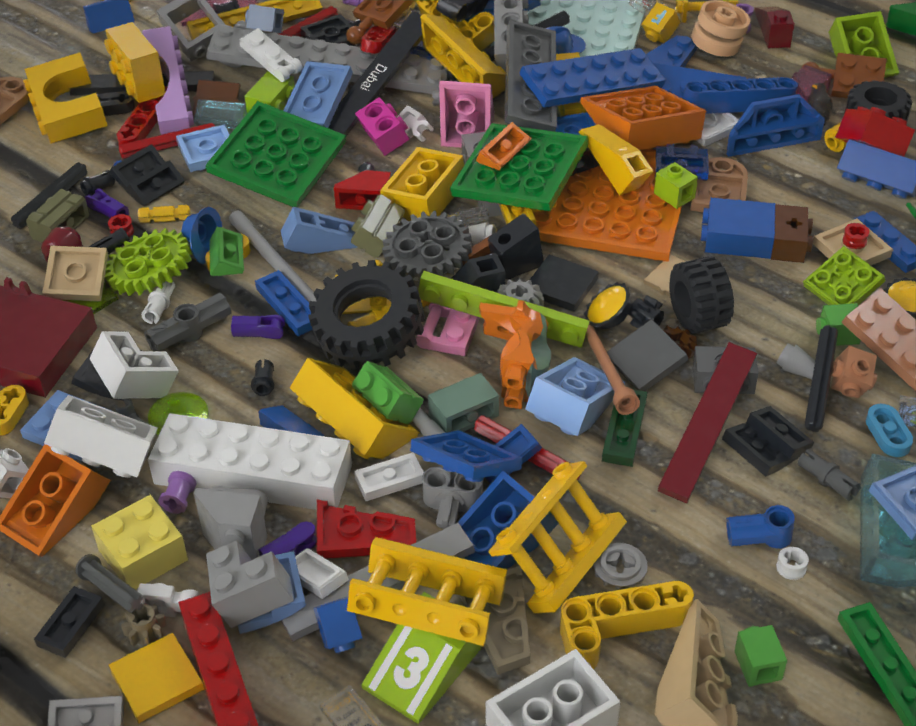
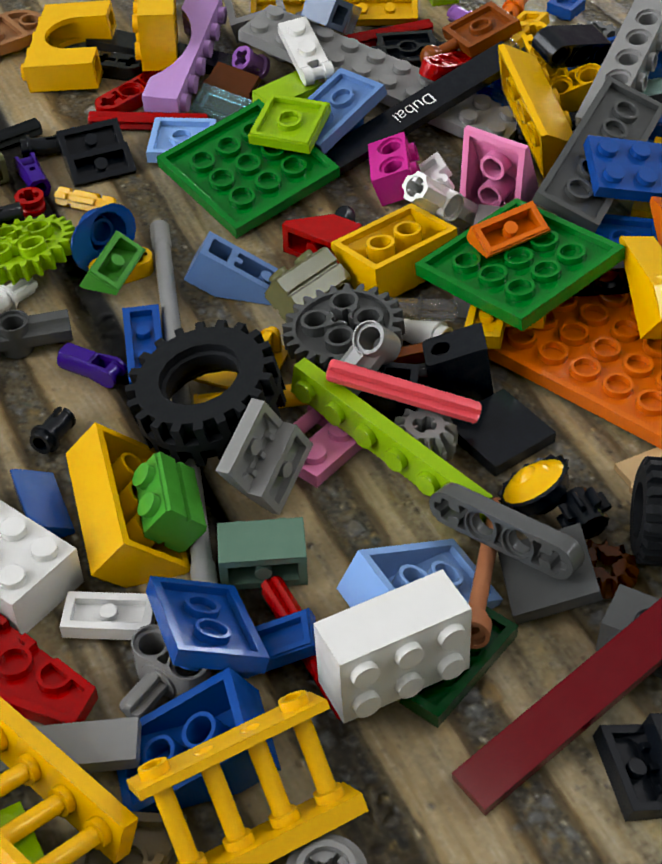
camera: 25 degrees right, 0 degrees up
orange hips [479,300,551,409] -> none
none -> light grey slope [215,398,313,515]
none -> medium lavender bush [231,45,270,79]
none -> lime tile [248,93,331,154]
none -> white brick [313,569,472,724]
none -> coral axle [326,359,482,424]
none -> light grey piece [340,320,401,396]
none -> white piece [402,171,478,230]
none -> dark grey beam [429,482,585,580]

